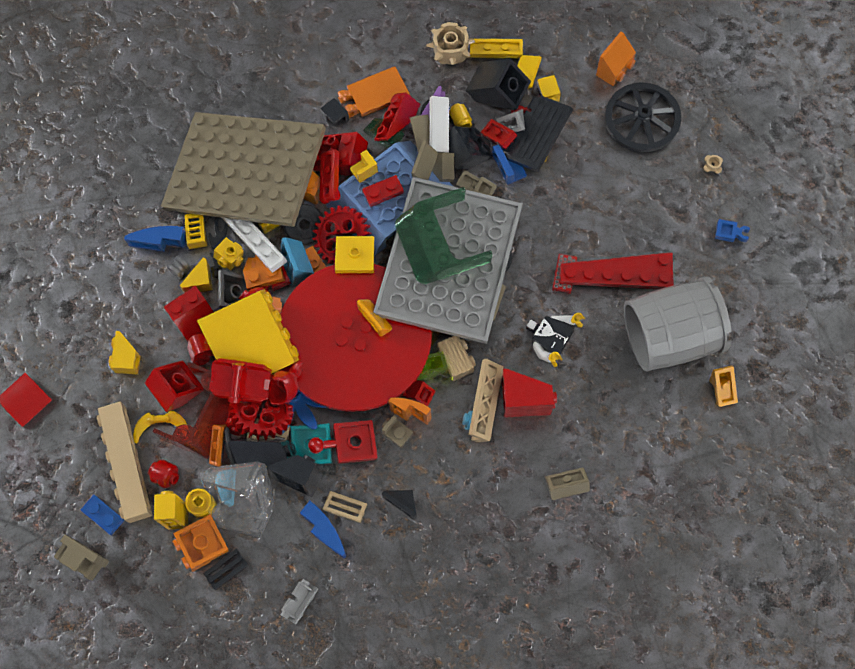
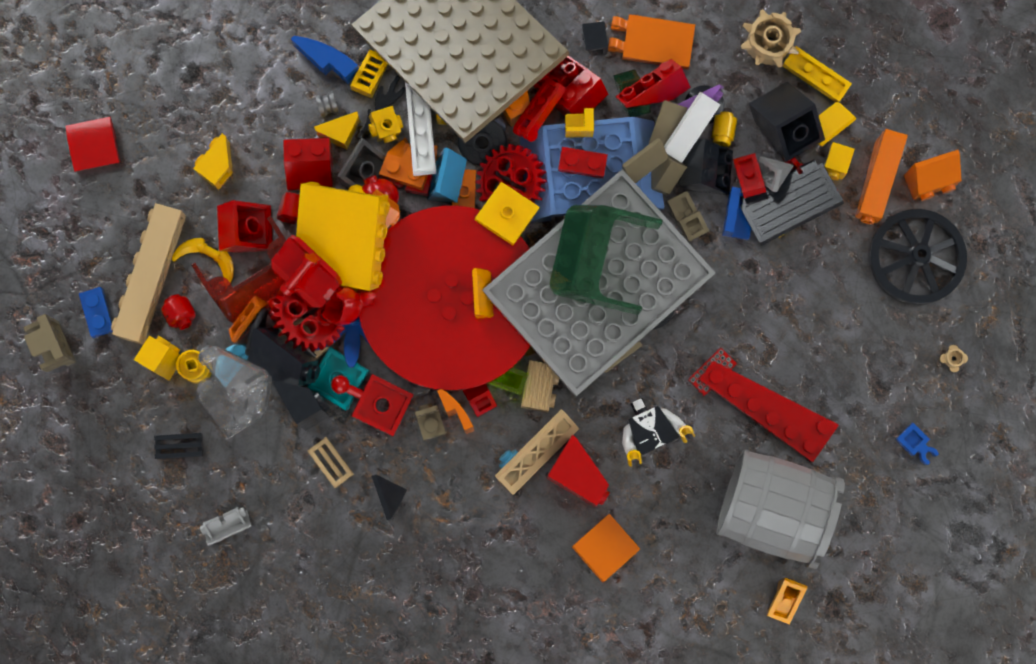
camera: 30 degrees right, 10 degrees up
orange plate [172,514,229,572] -> none
blue slope [300,500,347,559] -> none
dark tan slope [545,467,590,500] -> none
none -> orange slope [572,514,640,583]
none -> orange slope [855,129,908,225]

